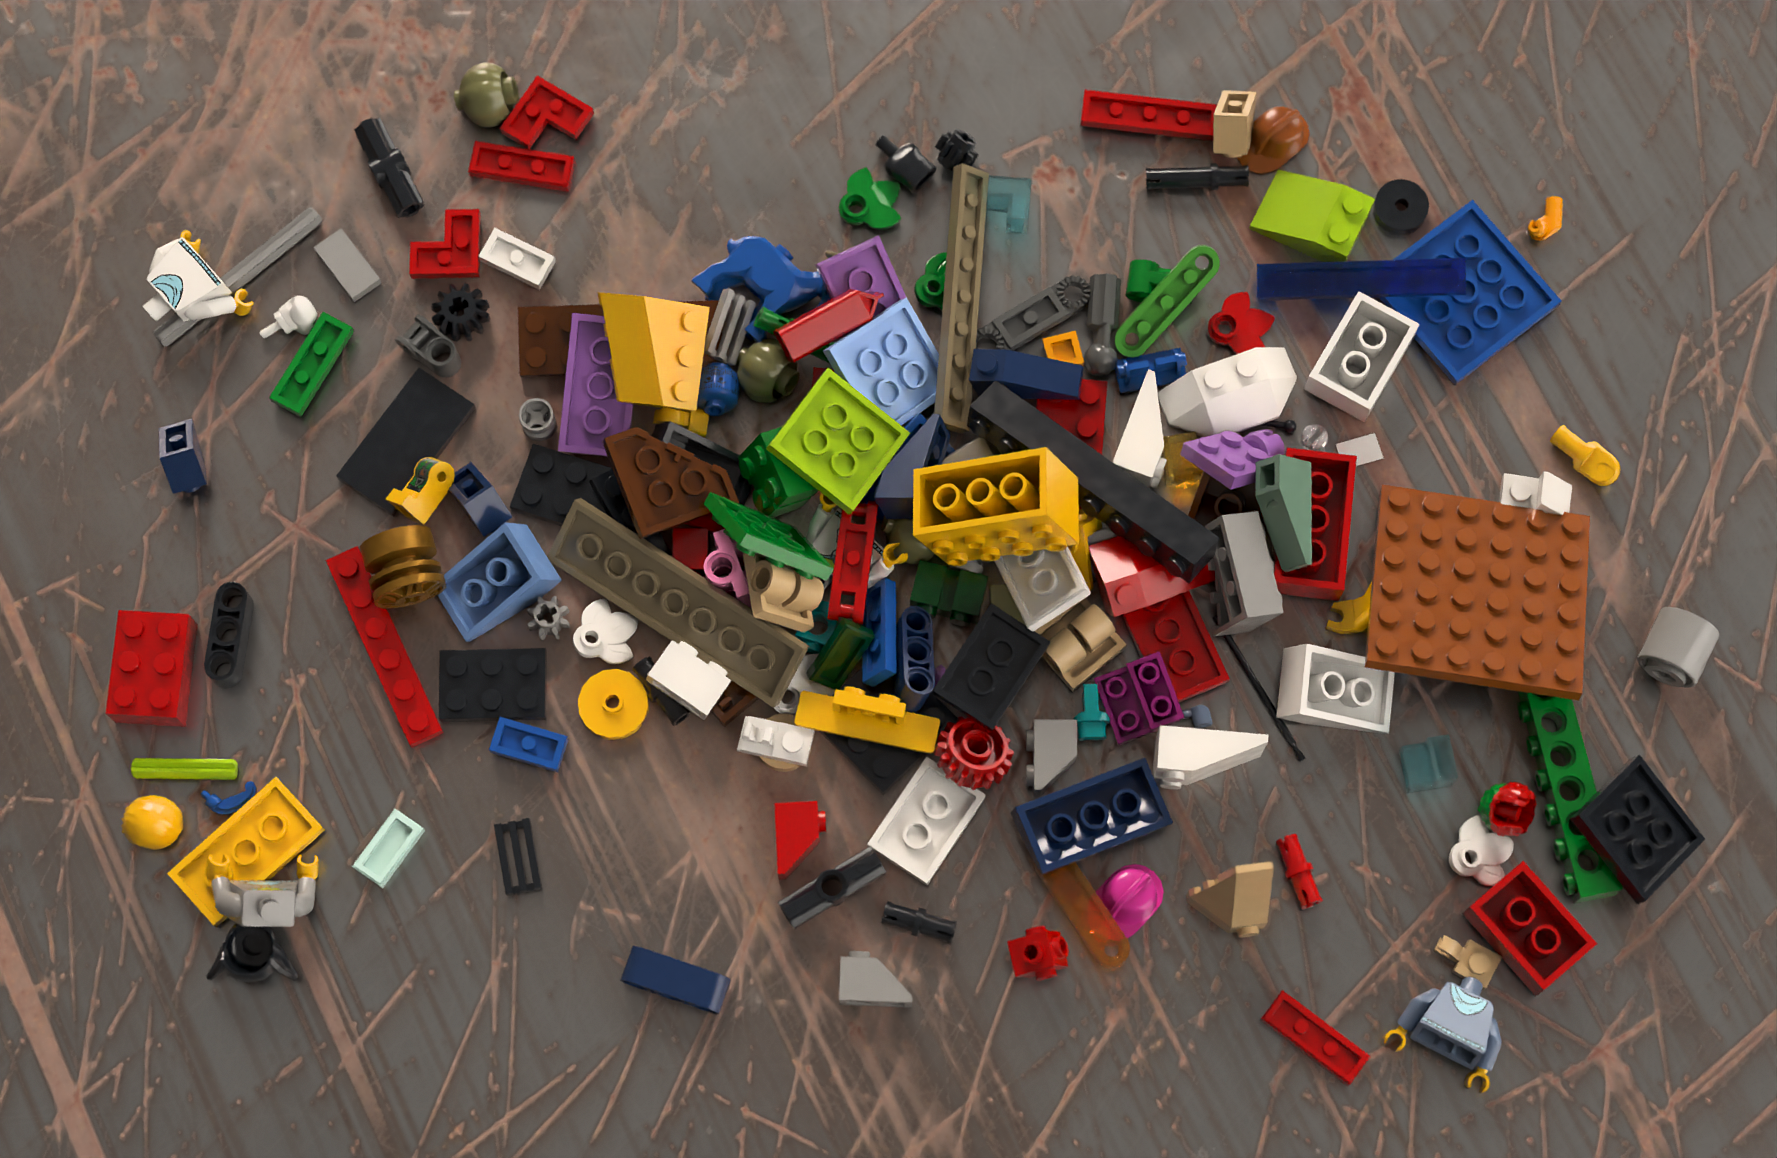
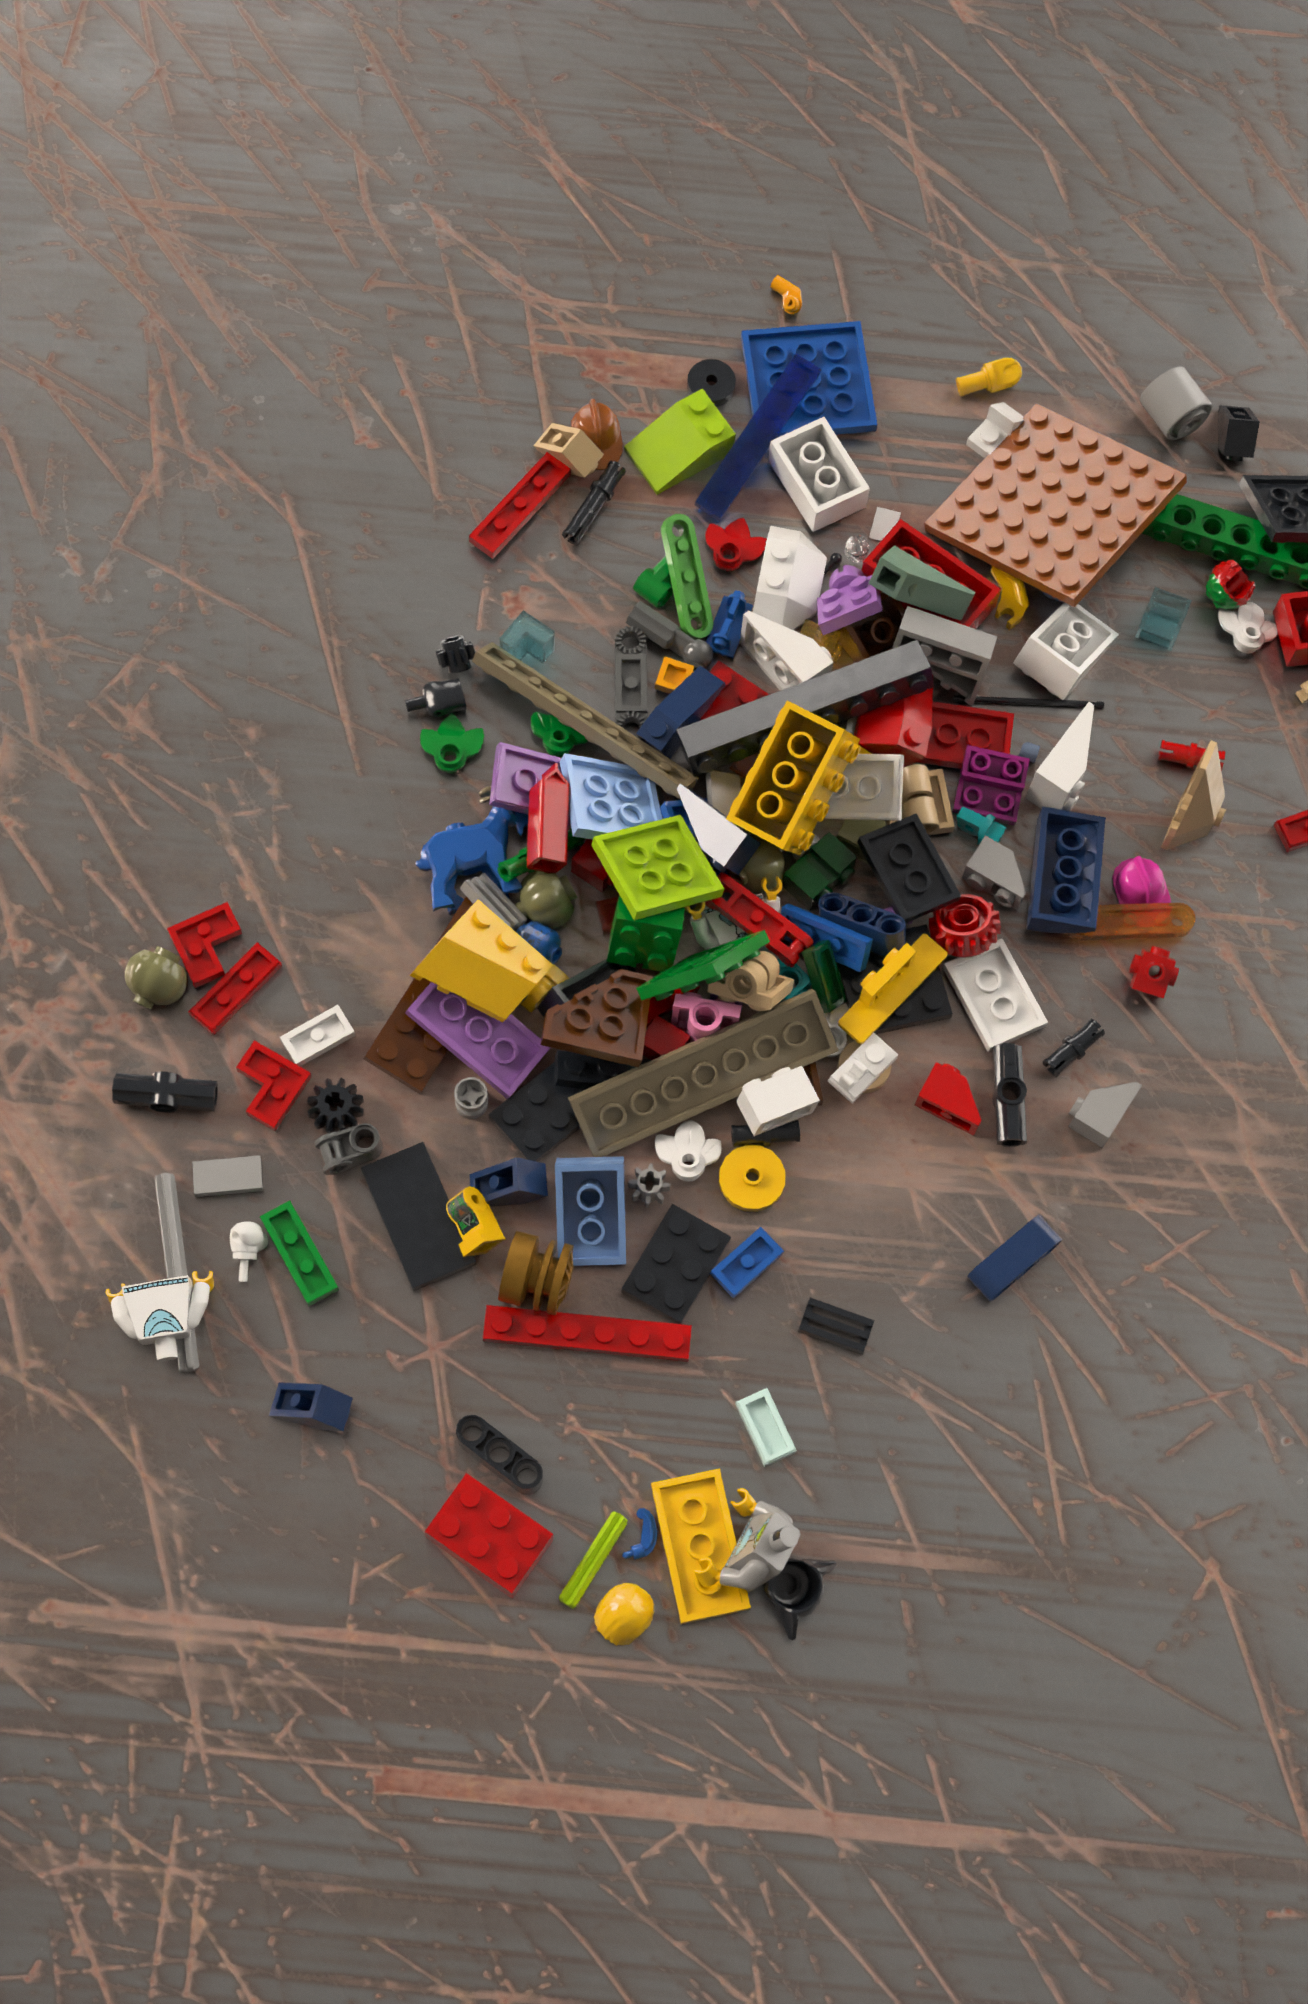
camera: 65 degrees left, 5 degrees down
none -> black slope [1218,405,1260,461]

